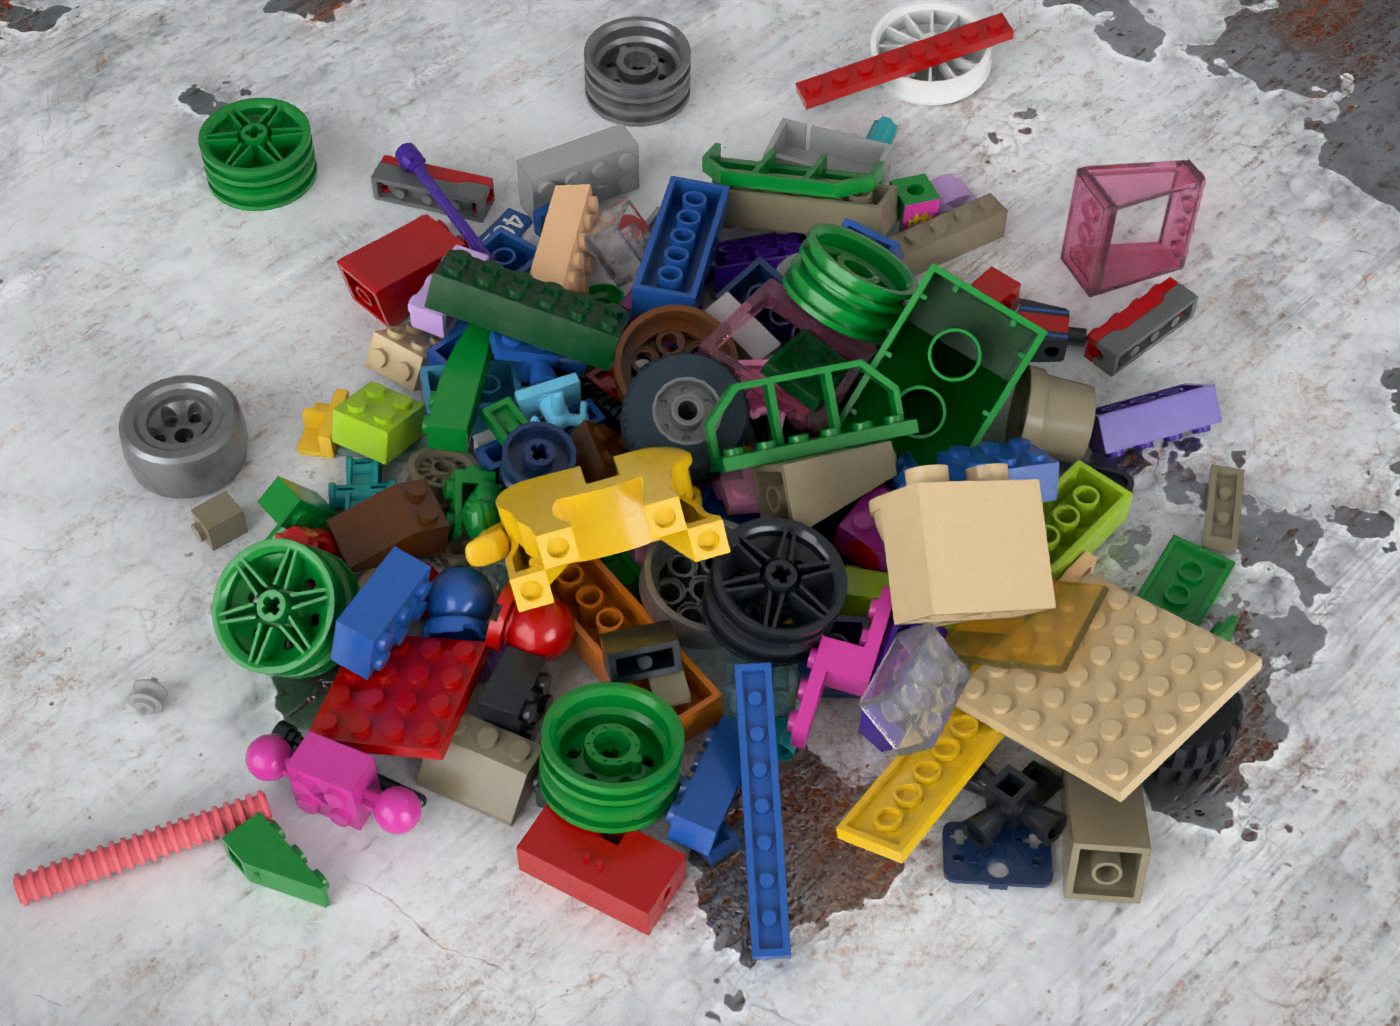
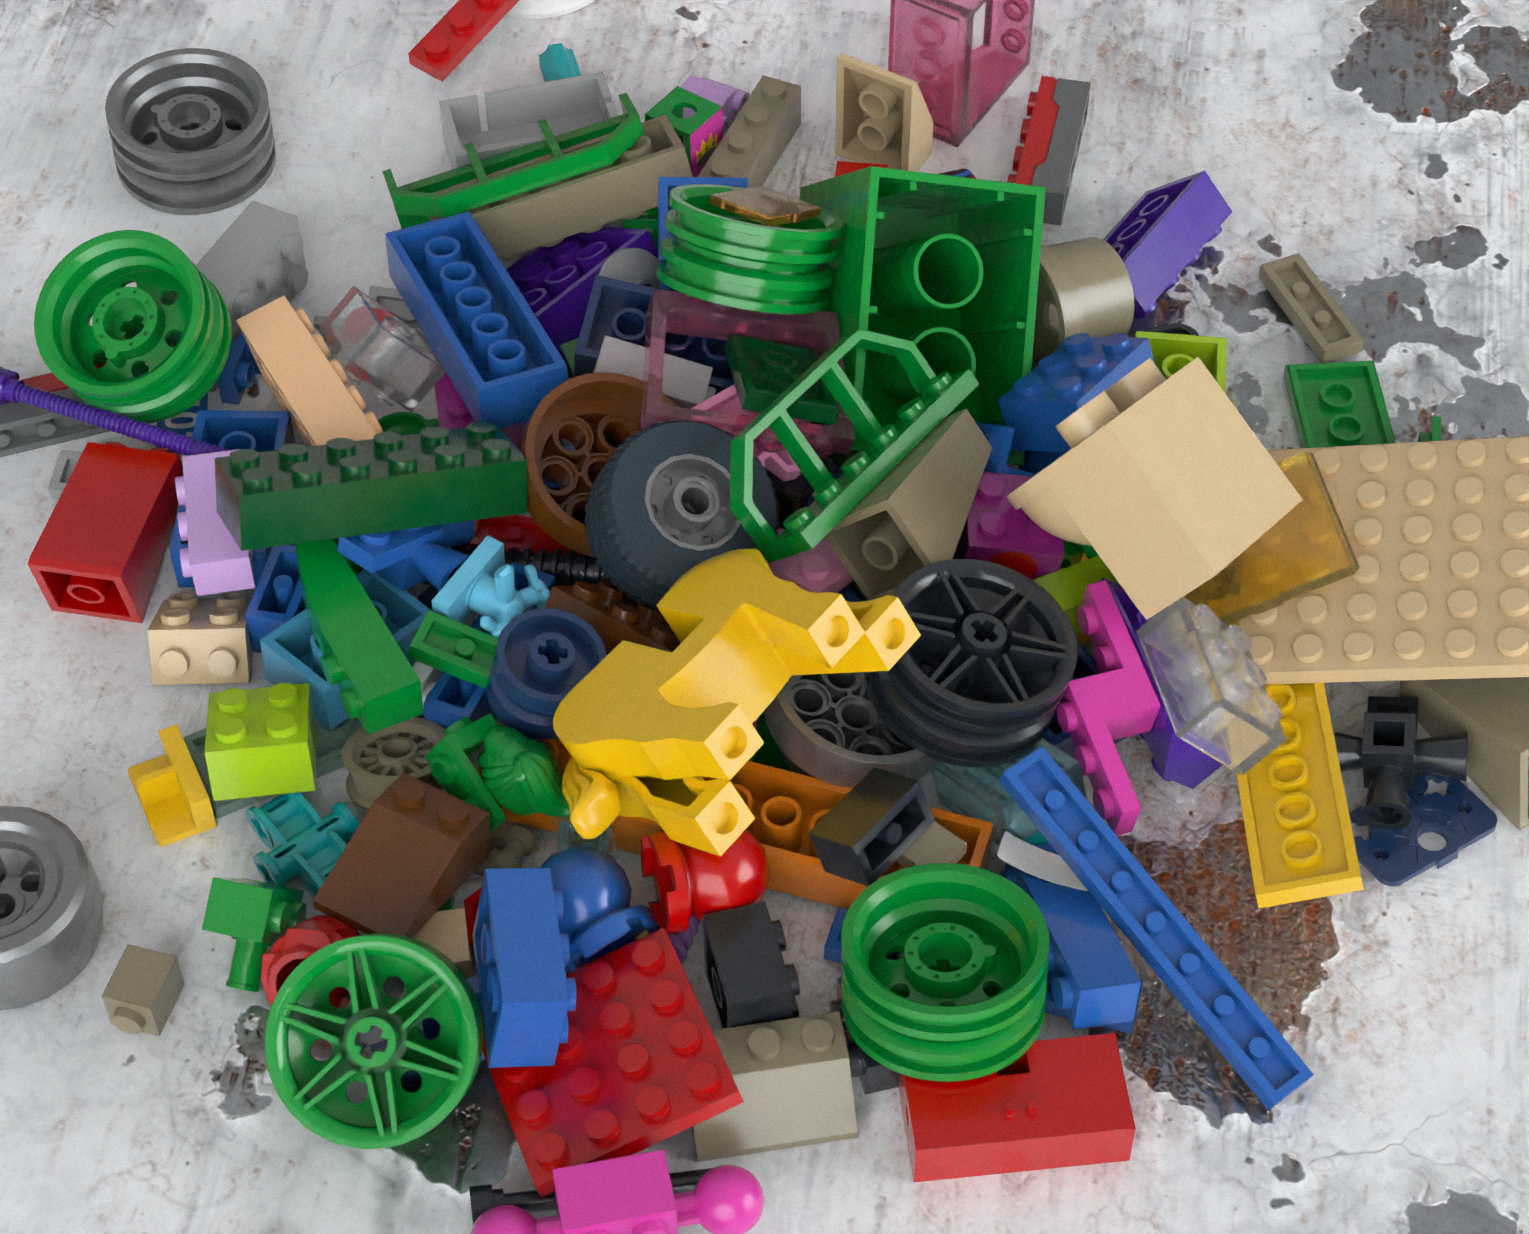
camera: 35 degrees left, 0 degrees up
none -> green wheel [34,230,232,424]
none -> clear orange piece [710,185,821,227]
none -> tan slope [835,53,934,172]
none -> white sticker [997,831,1088,891]

